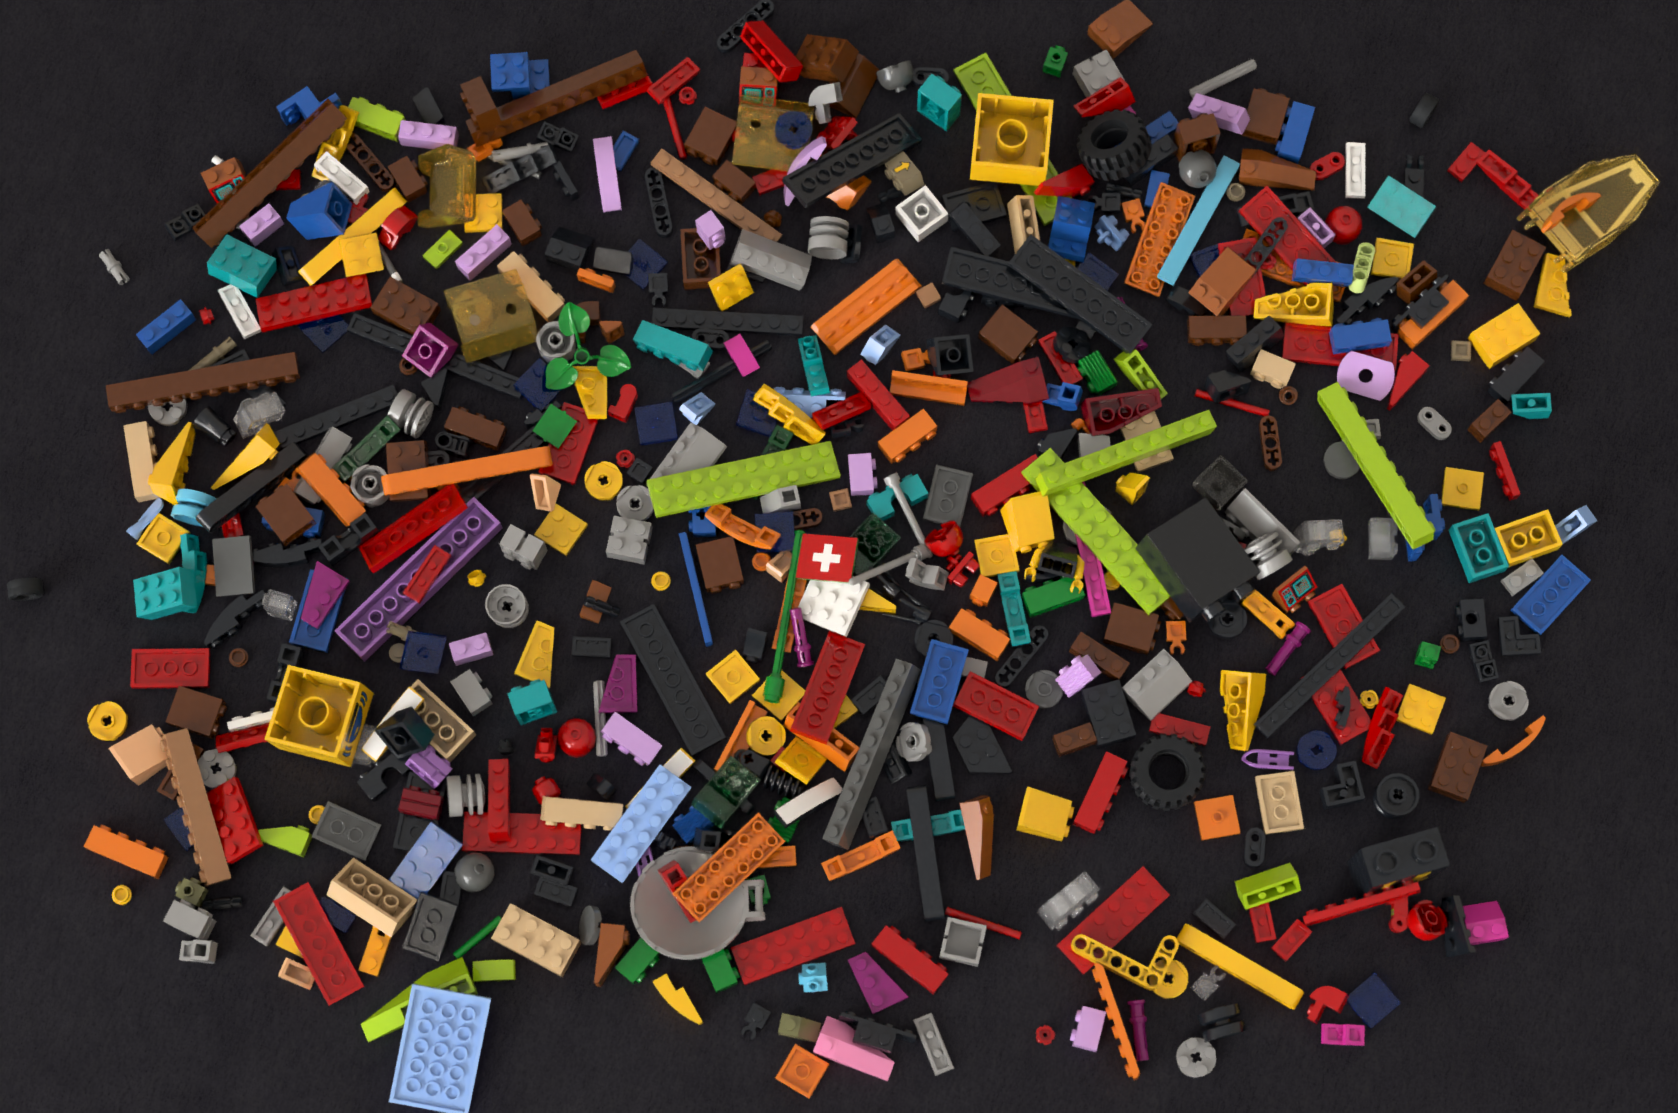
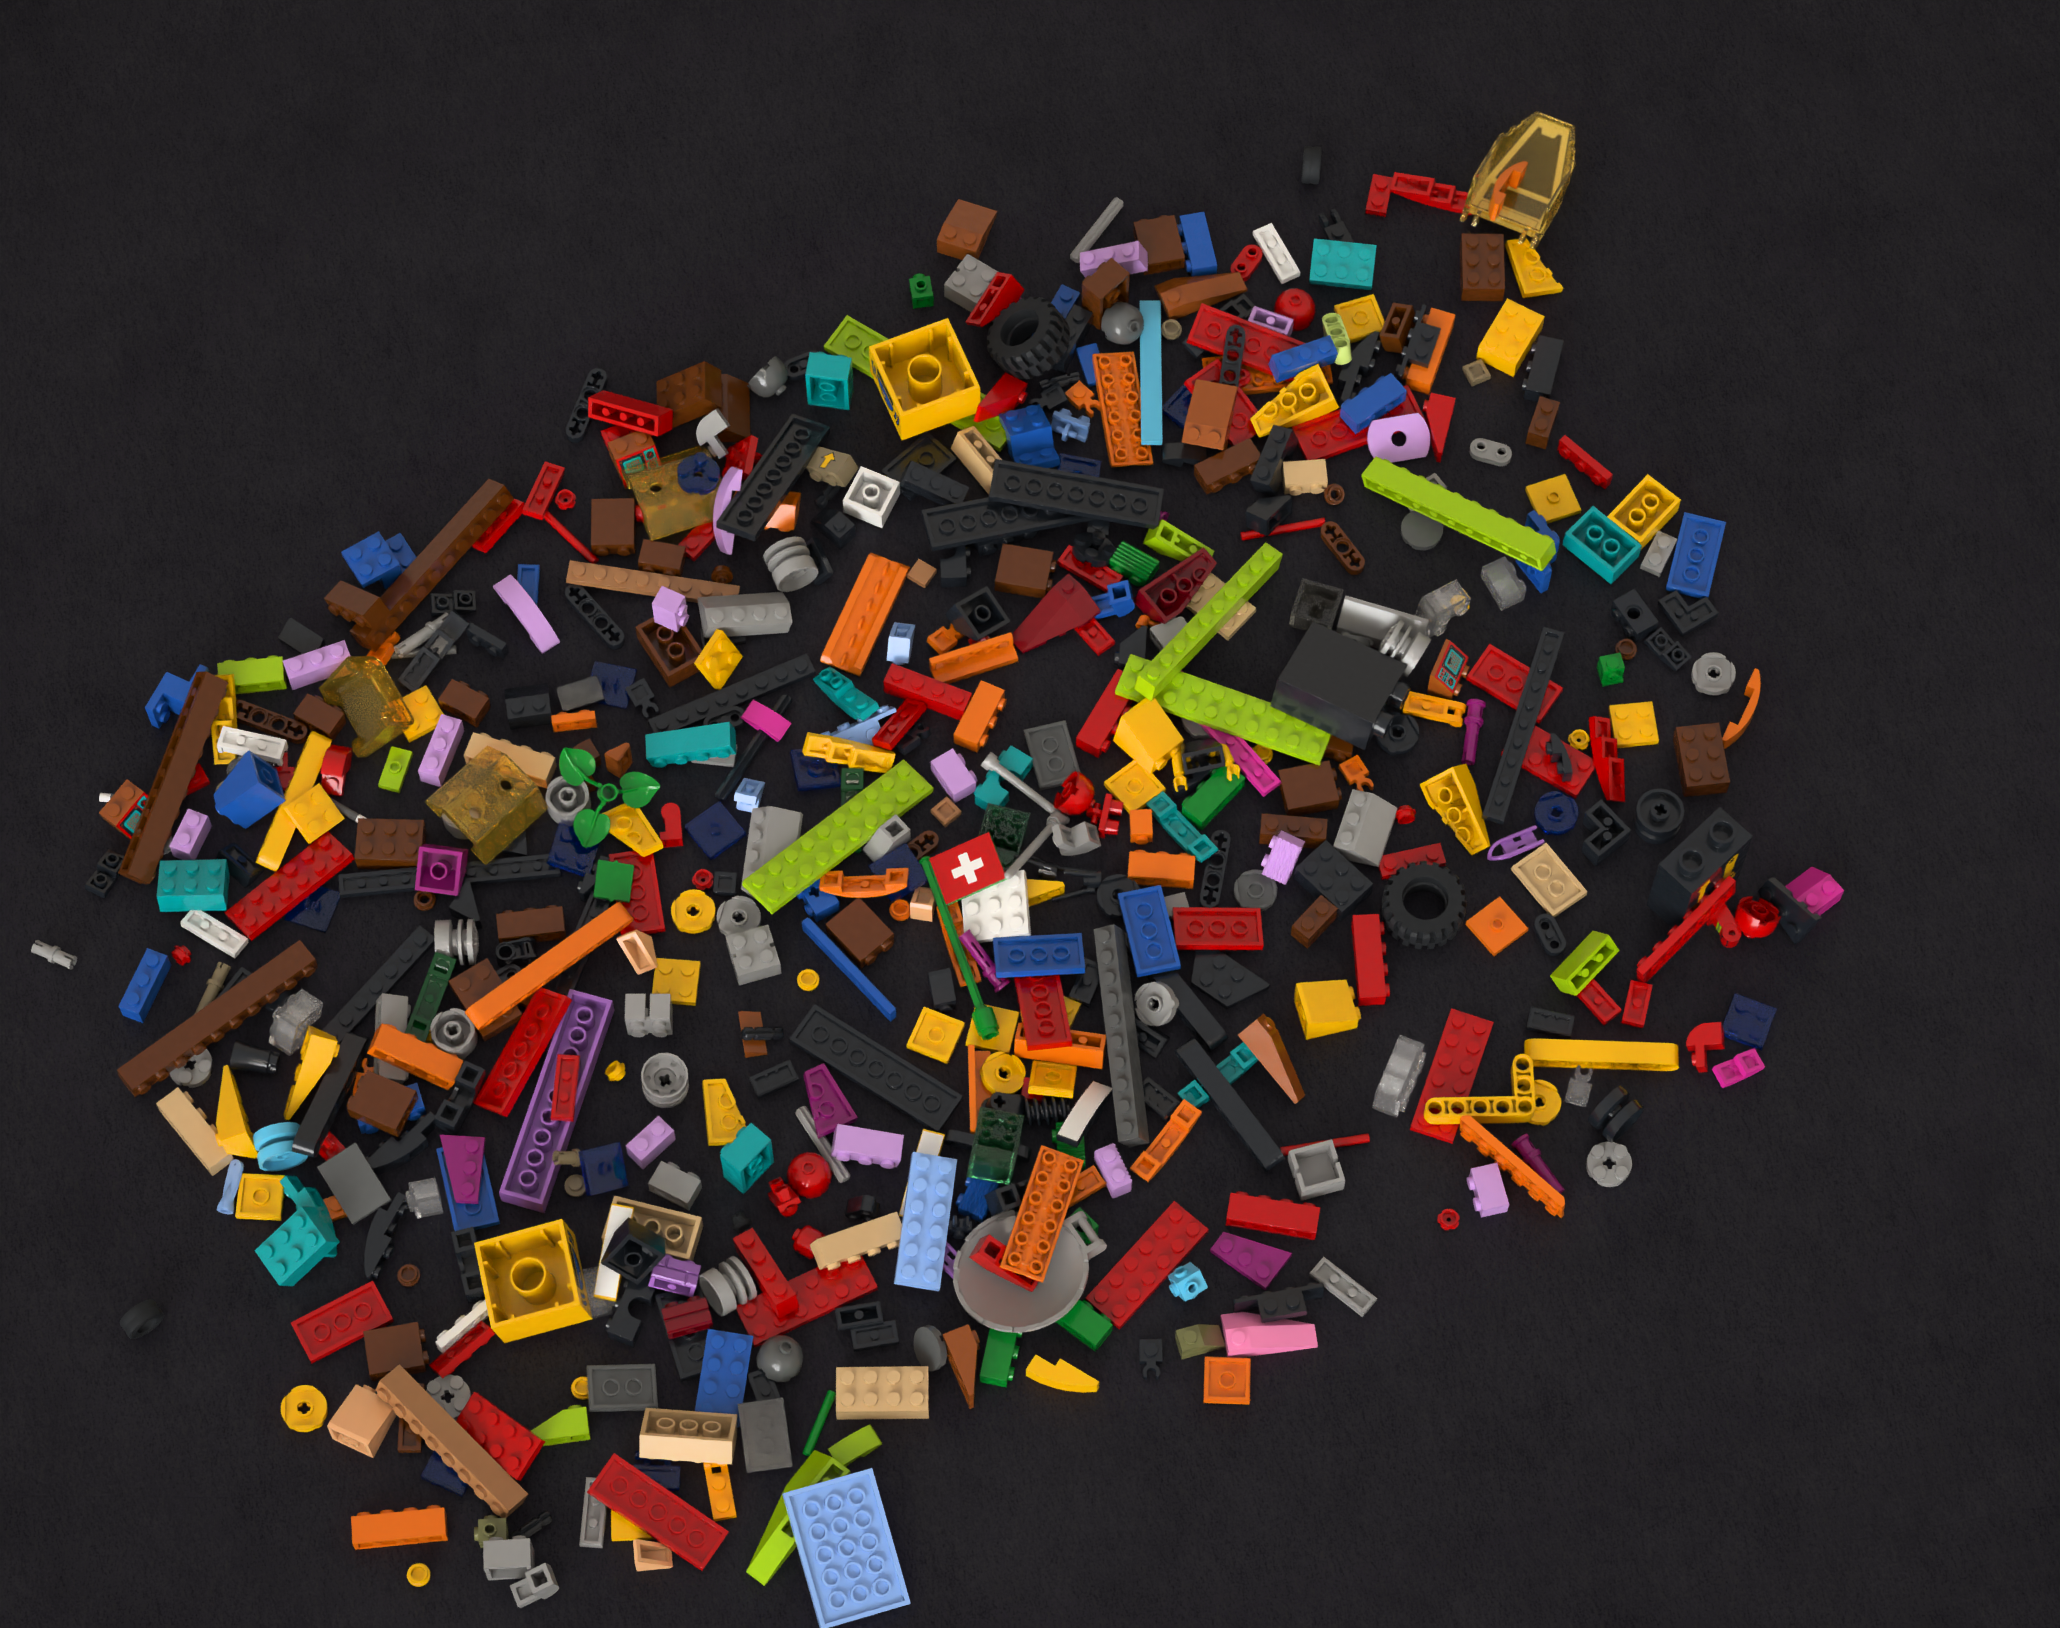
camera: 30 degrees left, 10 degrees down
yellow slope [1115,473,1150,505] -> none
teal slope [1511,393,1552,419] -> none
light blue slope [1555,505,1597,544] -> none
none -> blue plate [993,933,1085,978]
none -> lavender brick [1094,1143,1132,1198]

